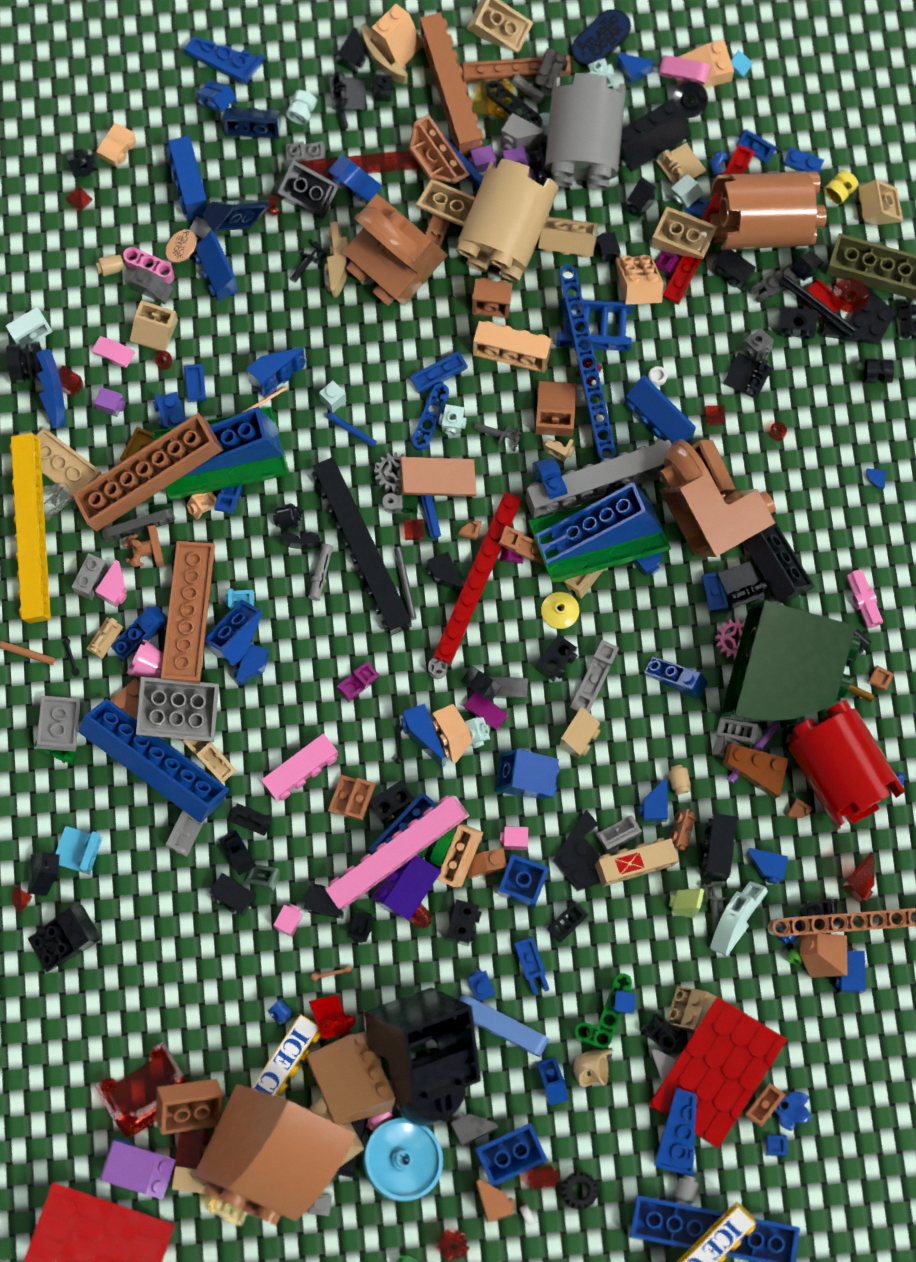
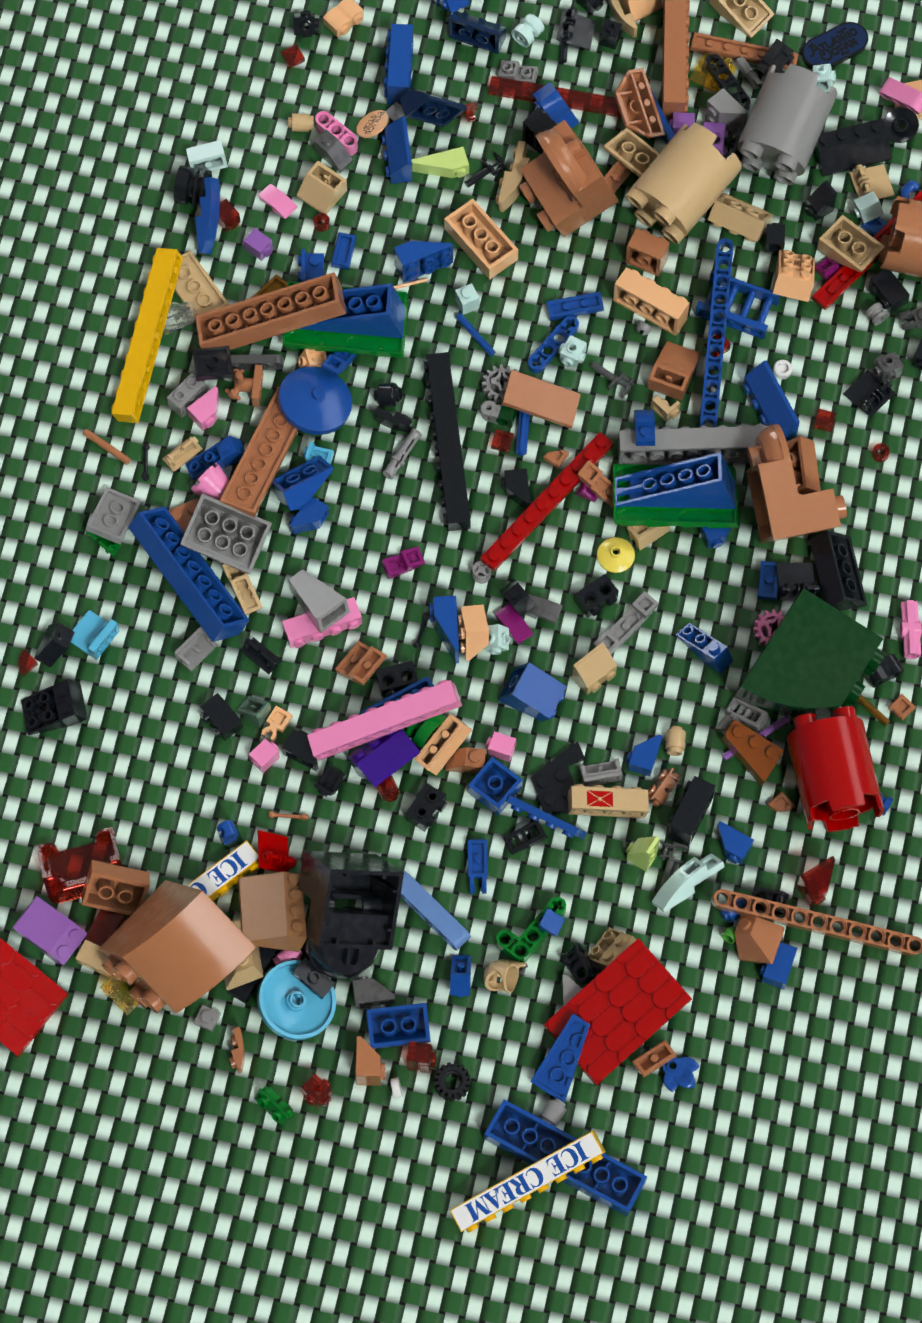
camera: 20 degrees right, 5 degrees down
black slope [219,830,256,875] -> none
black slope [271,160,339,218] -> none
flat silver bar [394,547,417,620] -> none
blue bracket [468,970,495,1002] -> none
blue slope [617,53,654,84] -> none
blue tile [766,1135,787,1156] -> none
none -> black tile [192,346,234,381]
none -> nougat slope [229,1027,245,1074]
none -> light nougat plate [262,706,293,742]
none -> blue dish [278,367,352,435]
none -> light grey slope [288,569,350,633]
none -> black plate [291,958,335,999]
none -> yellowish green slope [411,147,469,178]
none -> light nougat brick [444,199,518,280]
none -> blue wing [507,795,587,839]
none -> black slope [522,108,559,151]
none -> light grey hinge [636,320,652,336]
none -> light grey wheel [865,302,889,326]

